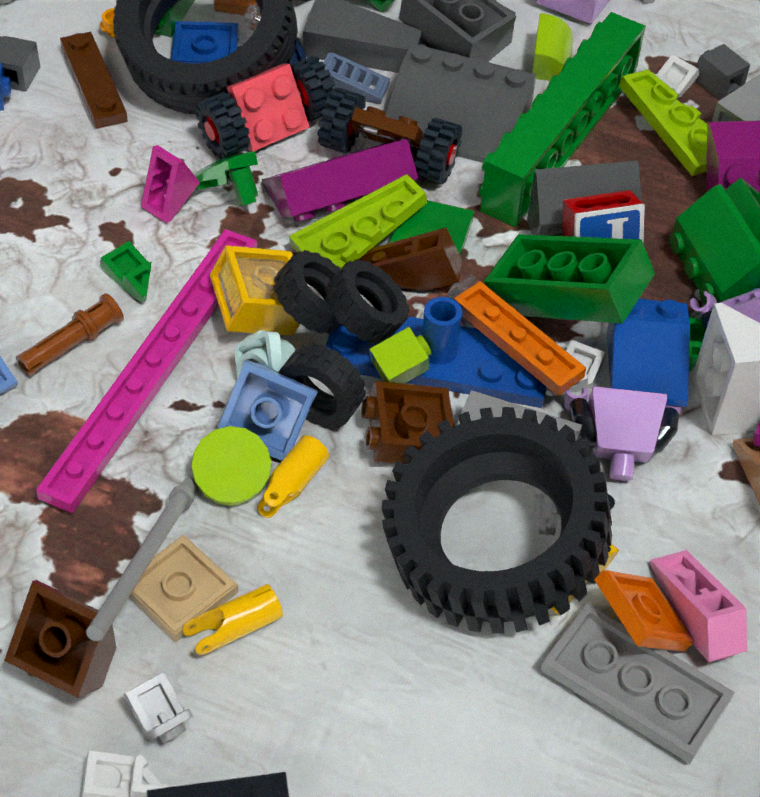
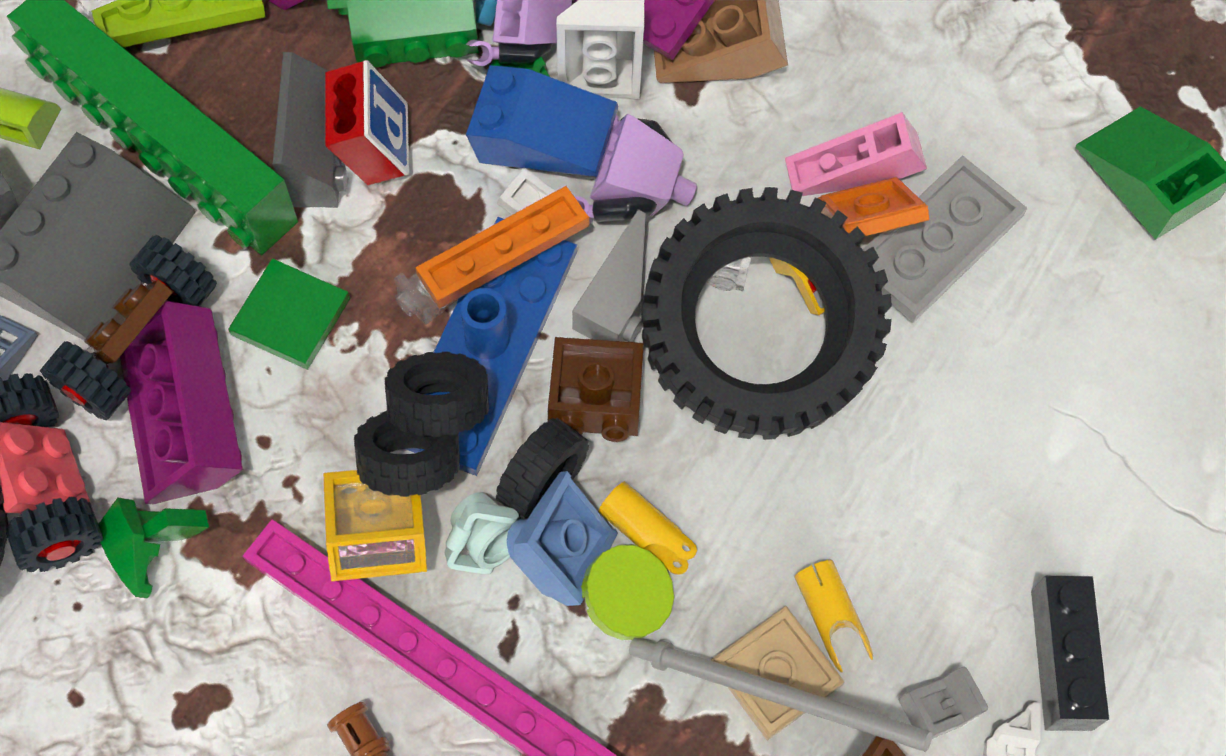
camera: 80 degrees left, 15 degrees up
green slope [100,241,152,303] -> none
dark pink slope [141,145,200,223] -> none
lime wing [289,174,427,268] -> none
reddish brown slope [358,227,462,291] -> none
lime brick [370,327,432,384] -> none
green brick [484,234,655,324] -> none

